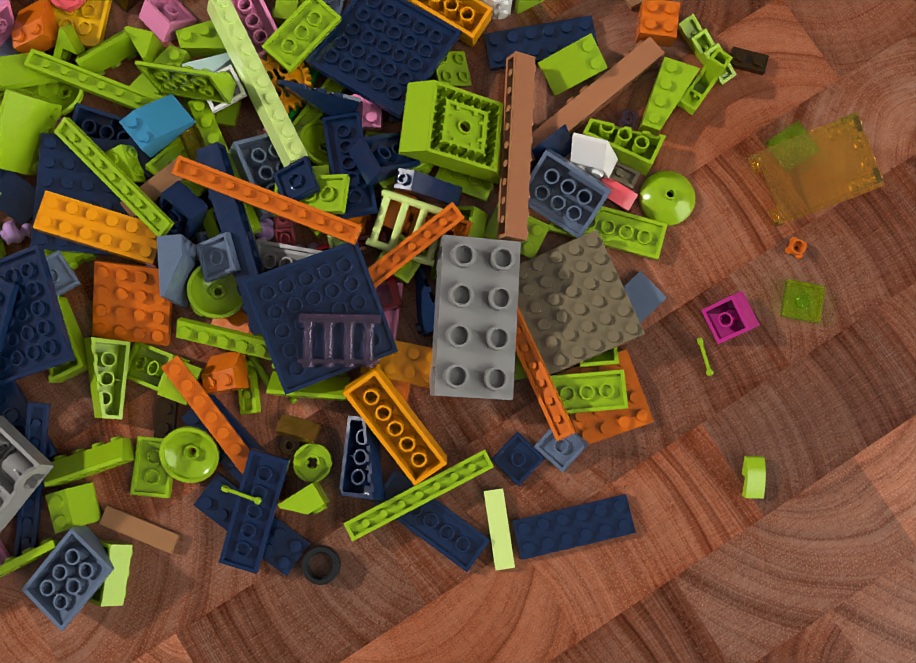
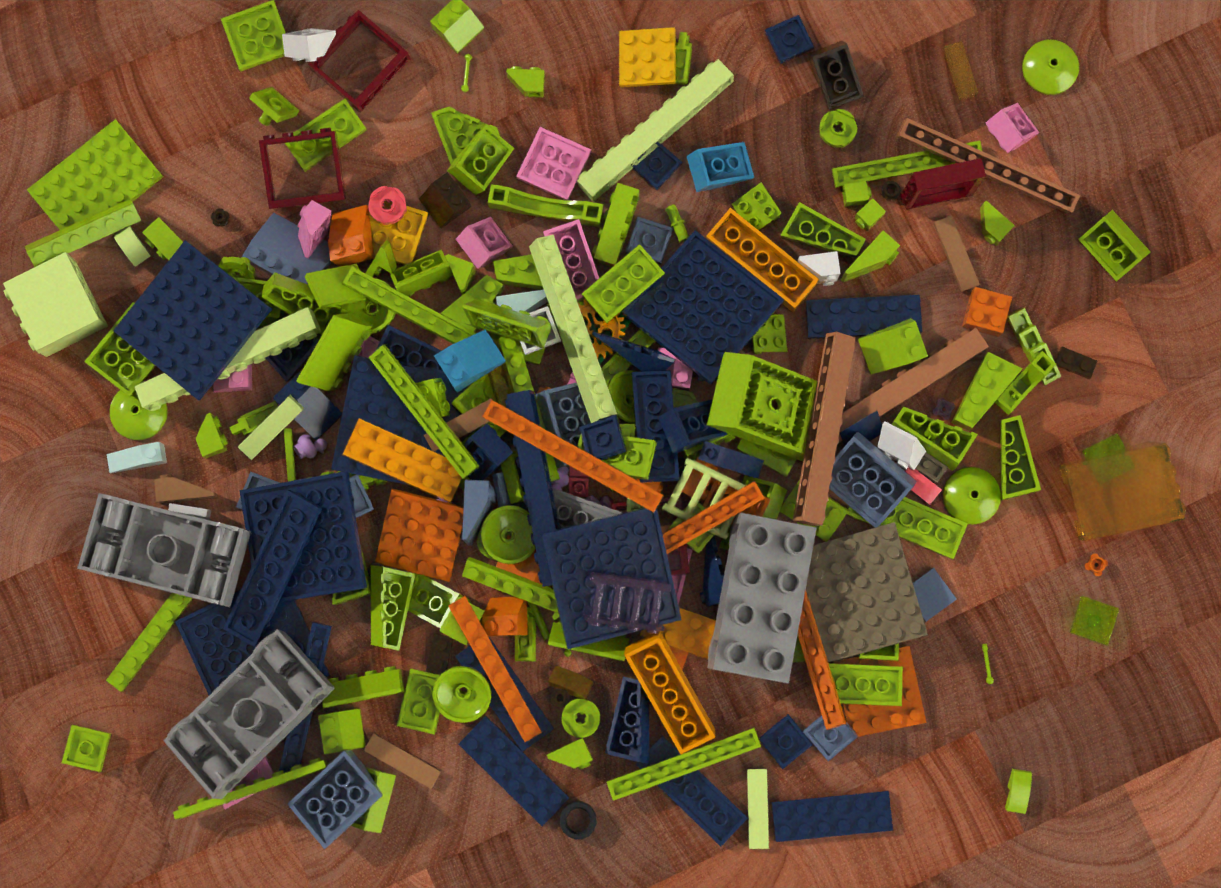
camera: 10 degrees right, 0 degrees up
sand blue tile [195,232,241,283] -> none
dark blue plate [218,448,291,574] -> none
lime hinge [221,485,262,505] -> none
dark pink slope [701,291,760,344] -> none
none -> lime wedge [1000,415,1041,501]

